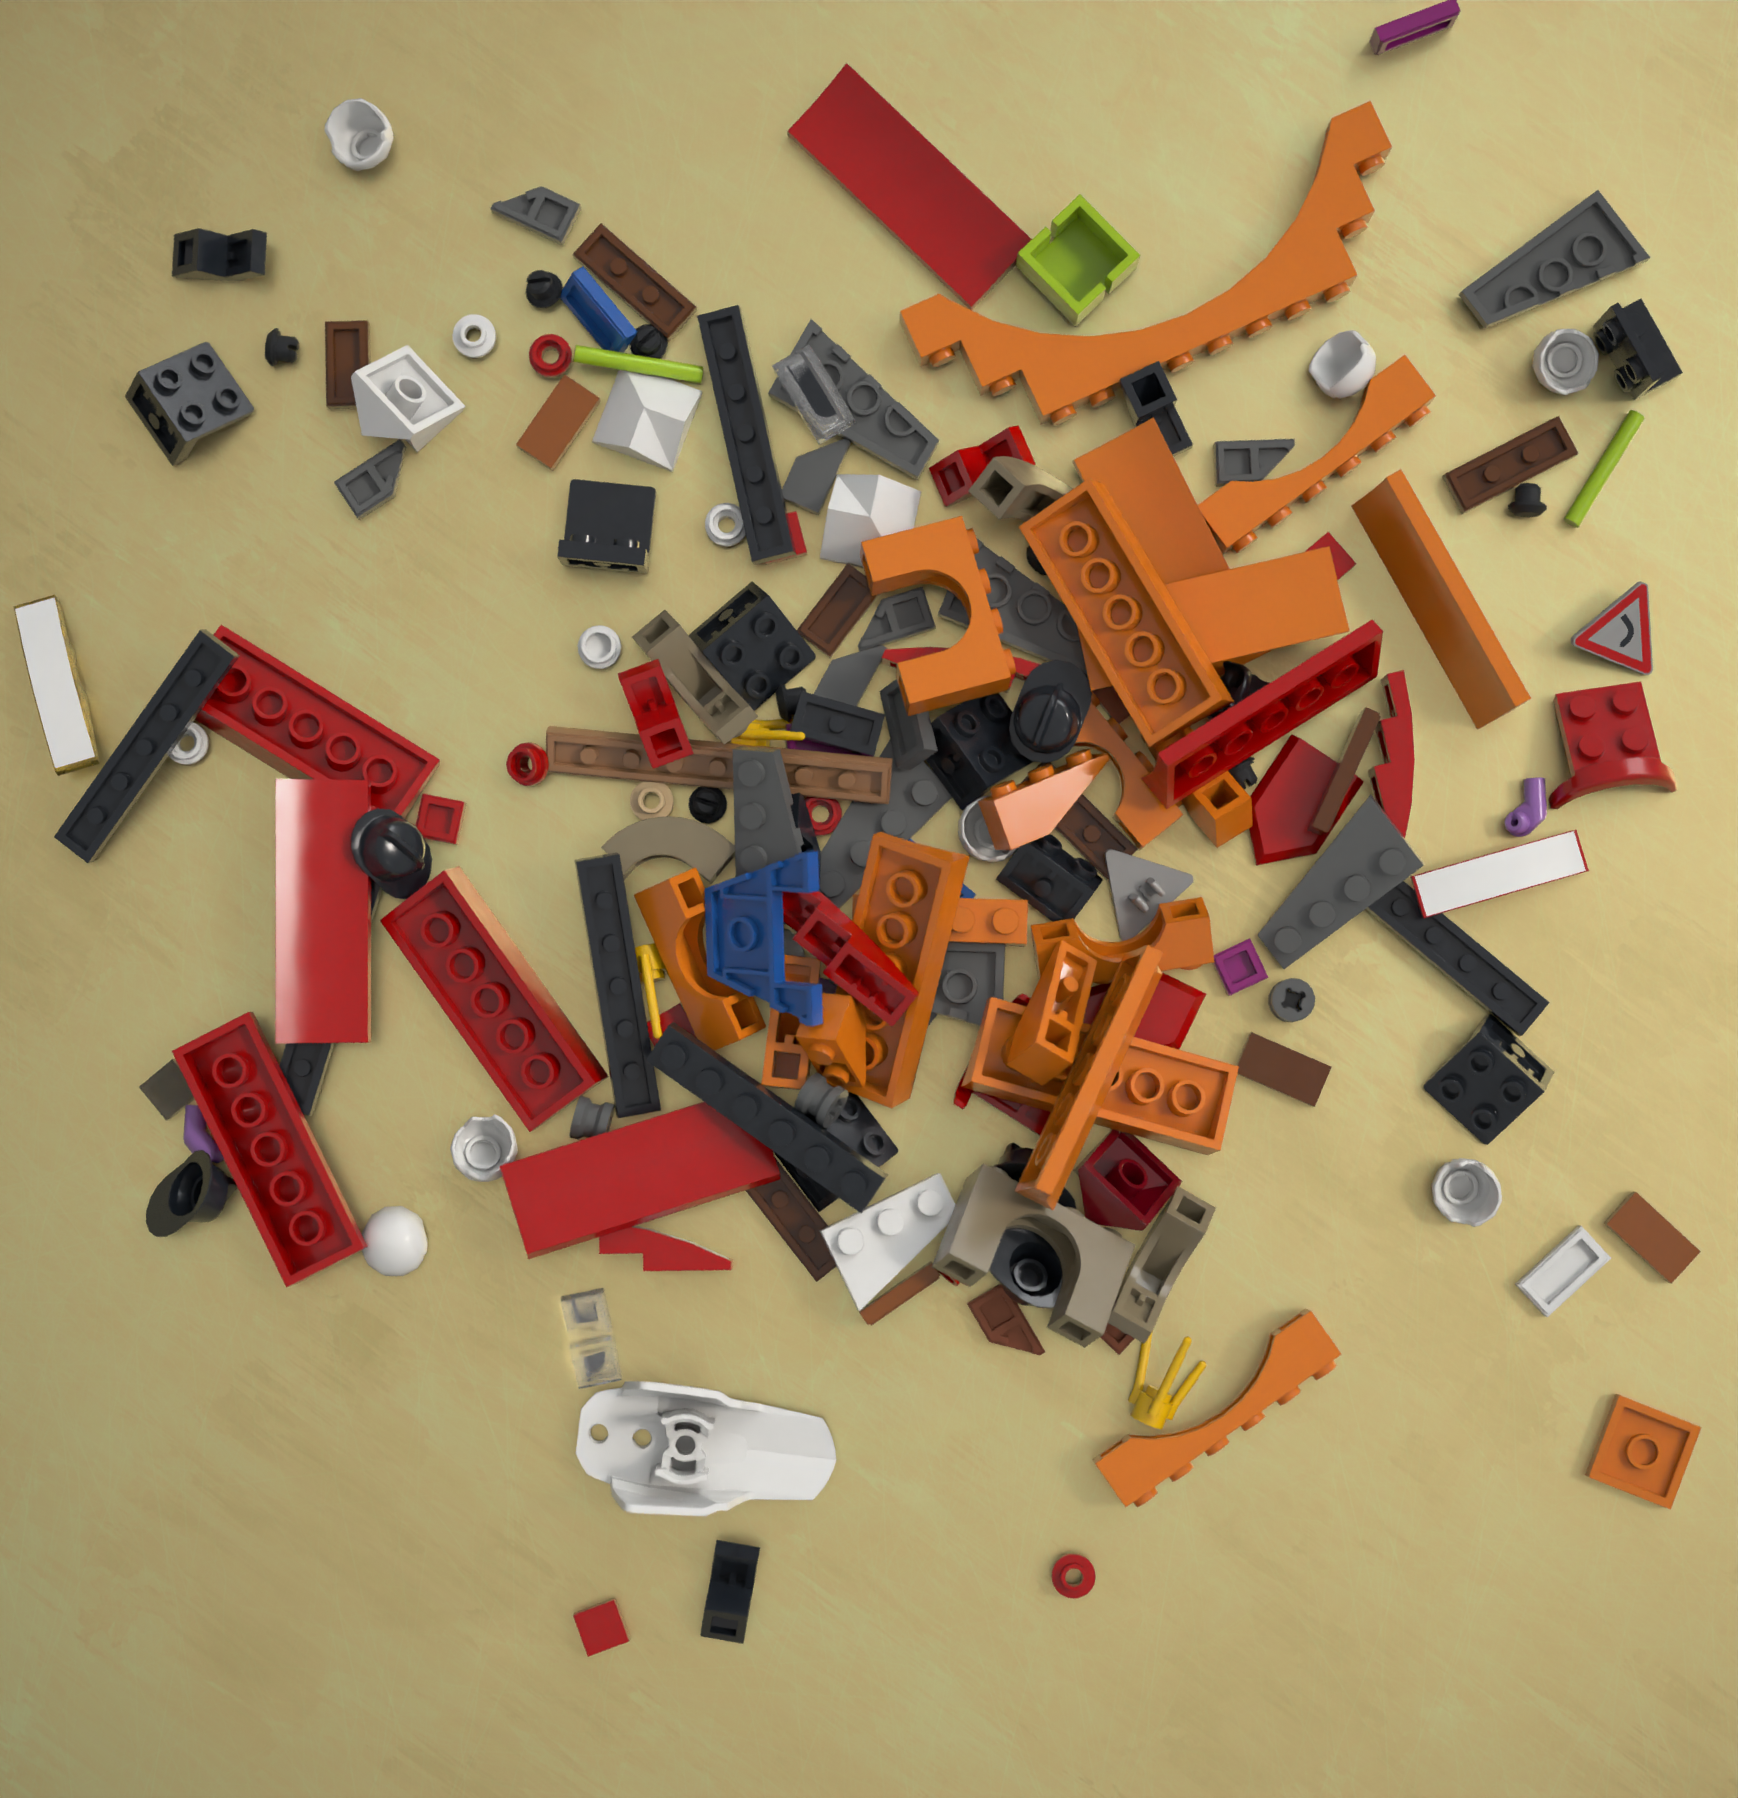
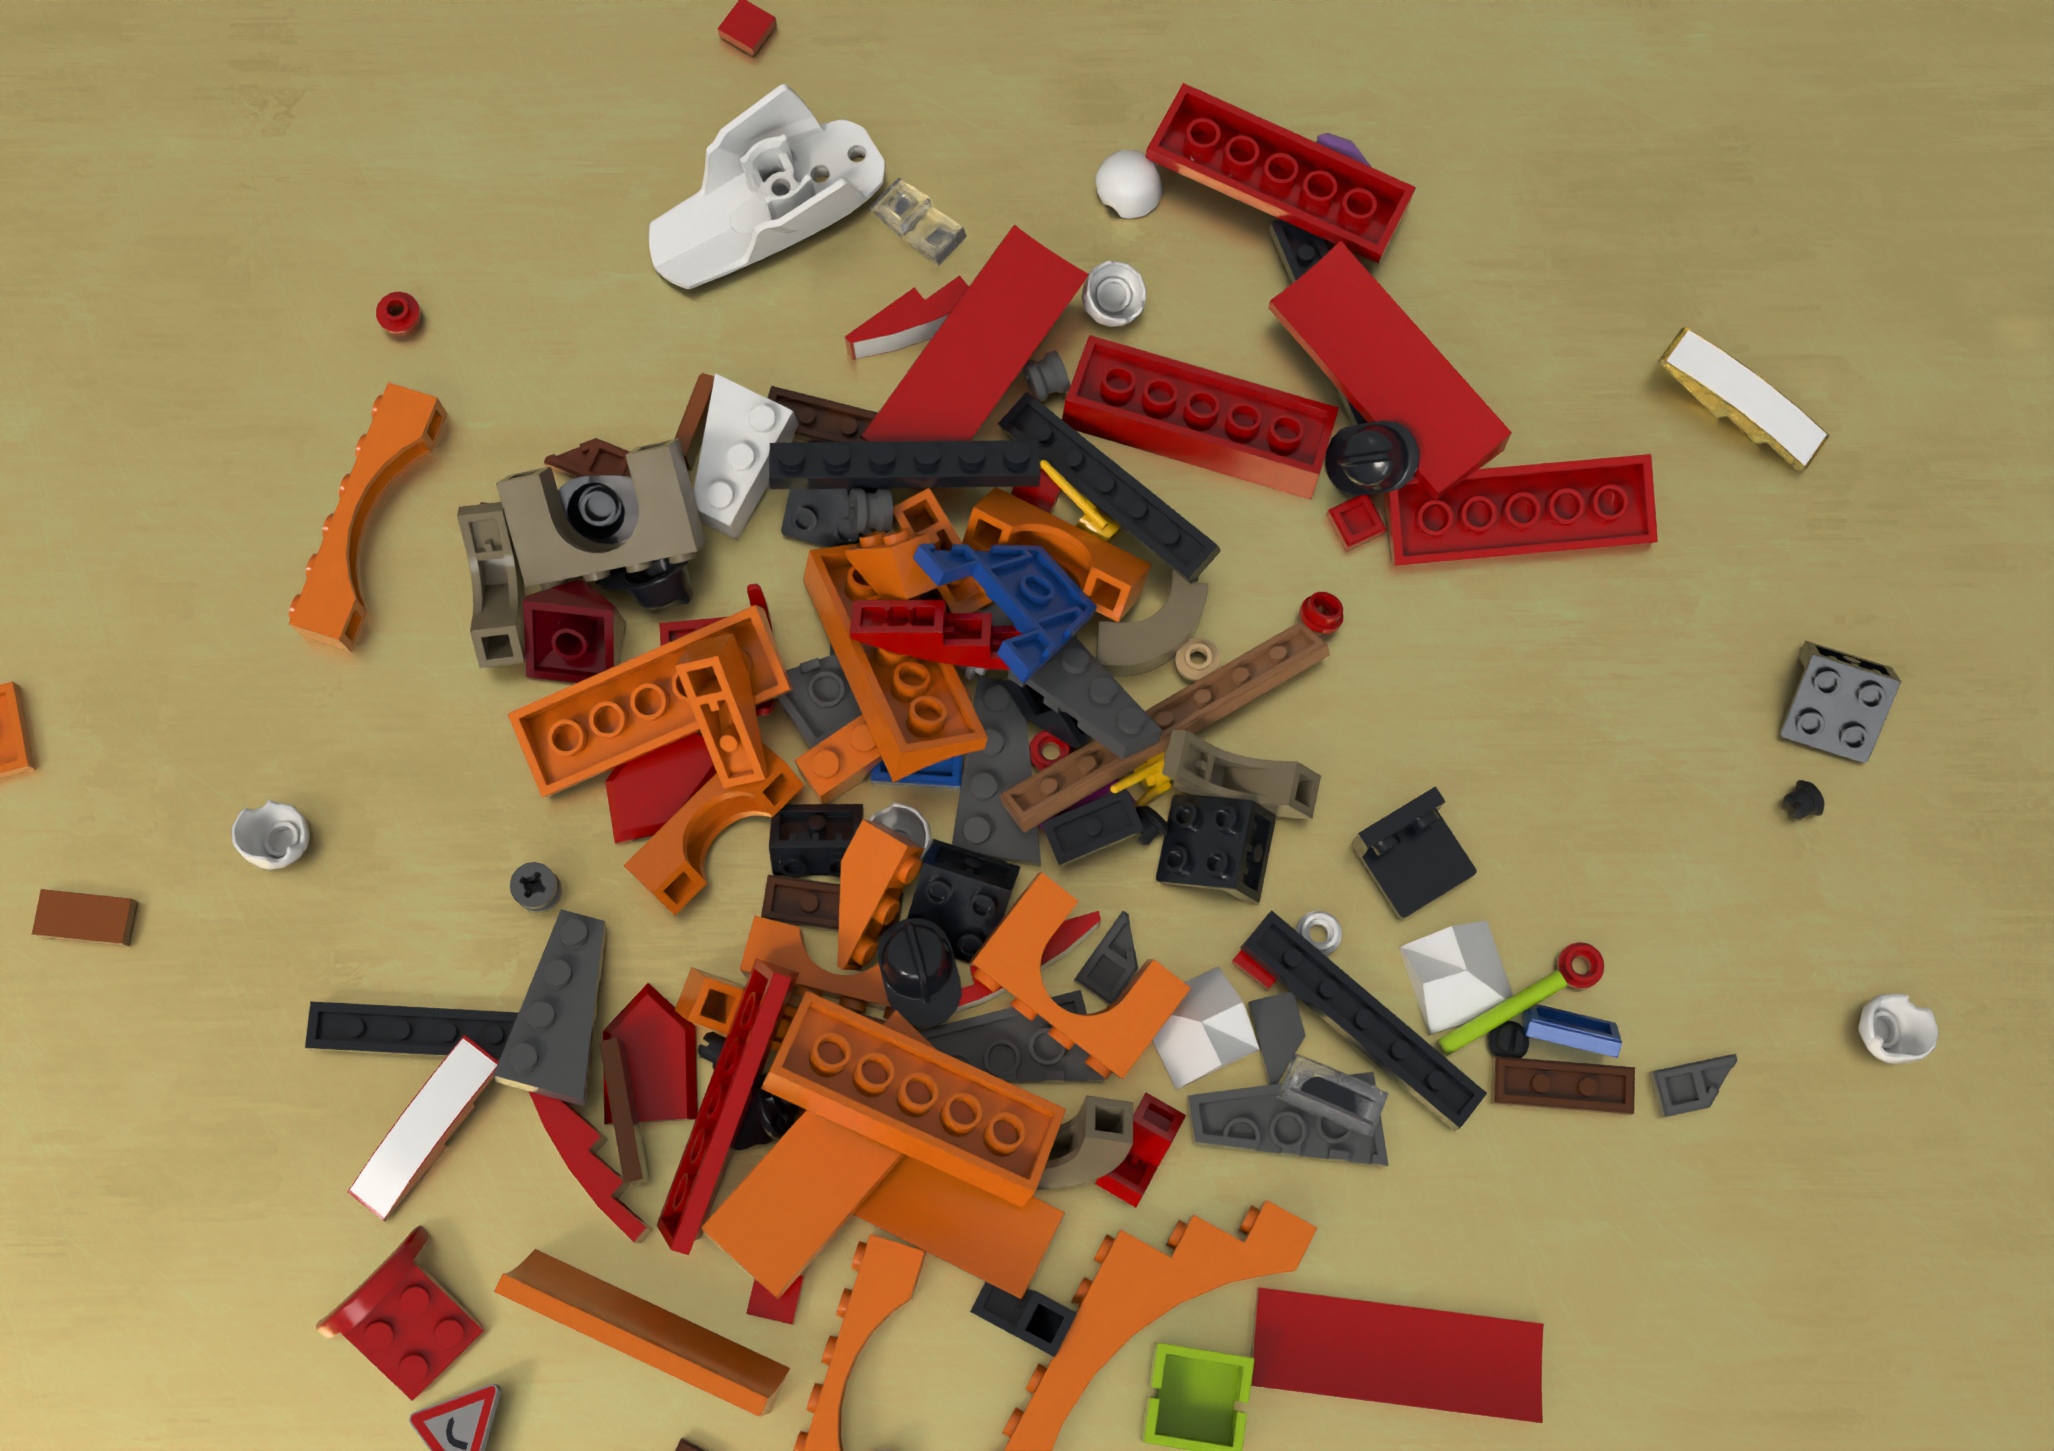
camera: 140 degrees right, 10 degrees down
black plate [54,629,240,863] -> none
clear smoke tile [139,1059,194,1120] -> none
black piece [146,1150,237,1237] -> none
white plate [169,722,209,765] -> none
black slope [172,228,267,281] -> none
reddish brown tile [325,320,371,409] -> none
dark grey tile [334,439,406,520] -> none
white slope [351,345,466,452] -> none
white plate [453,314,496,358] -> none
dark orange tile [516,374,601,471] -> none
black piece [526,270,563,308] -> none
white plate [578,625,621,669] -> none
red slope [618,659,694,769] -> none
black piece [688,786,727,824] -> none
black slope [700,1540,760,1644] -> none
reddish brown tile [797,563,880,659] -> none
dark grey tile [814,645,888,706] -> none
dark grey tile [880,679,938,770] -> none
orange arch [1015,945,1163,1211] -> none
light grey piece [1104,849,1193,941] -> none
yellow plant [1128,1331,1206,1430] -> none
magenta tile [1212,938,1269,996] -> none
dark grey tile [1214,439,1295,487] -> none
reddish brown tile [1236,1032,1332,1107] -> none
black bracket [1424,1013,1554,1145] -> none
medium lavender arm [1504,778,1547,837] -> none
white tile [1515,1225,1611,1317] -> none

